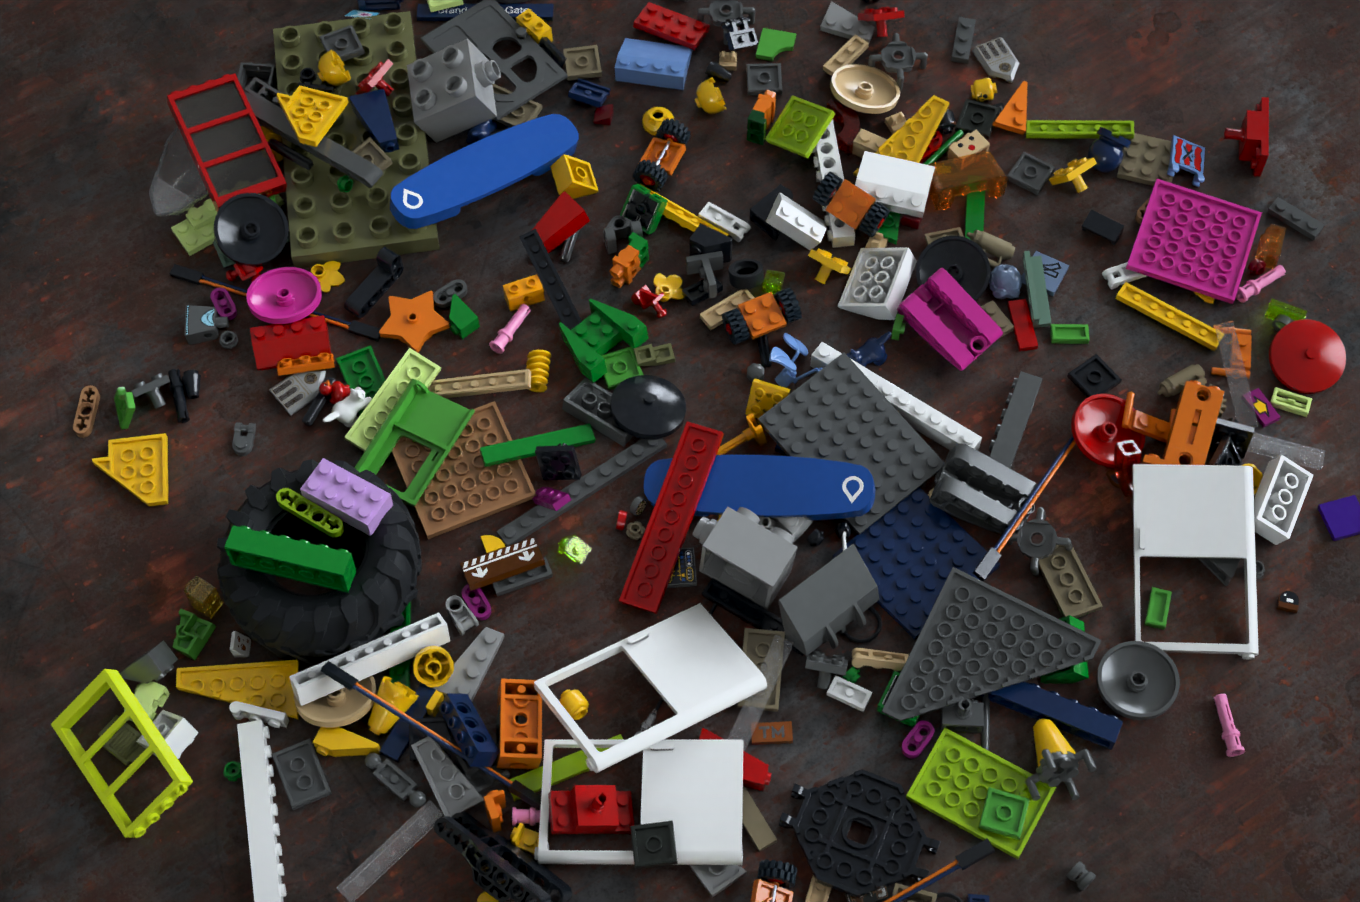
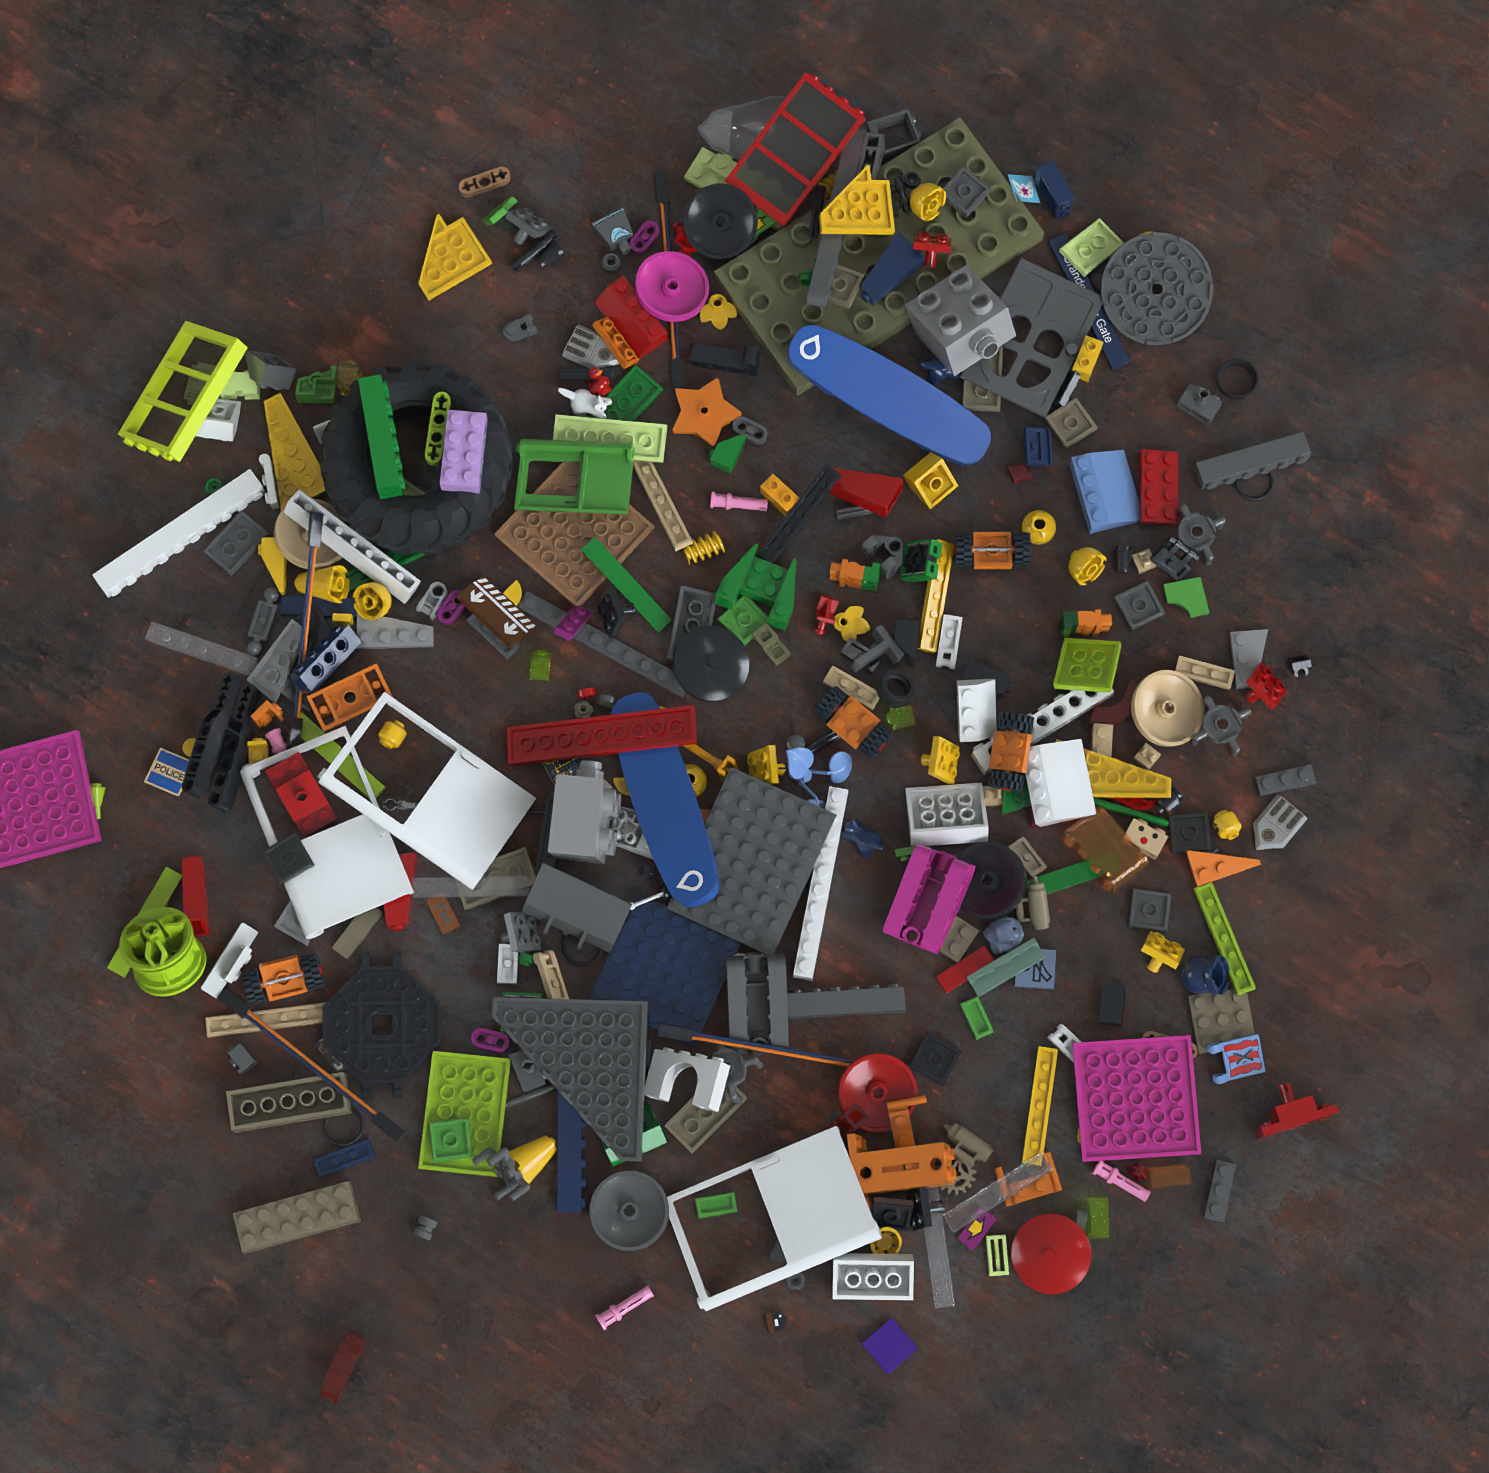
camera: 65 degrees right, 15 degrees up
none -> white arch [644,1047,730,1112]

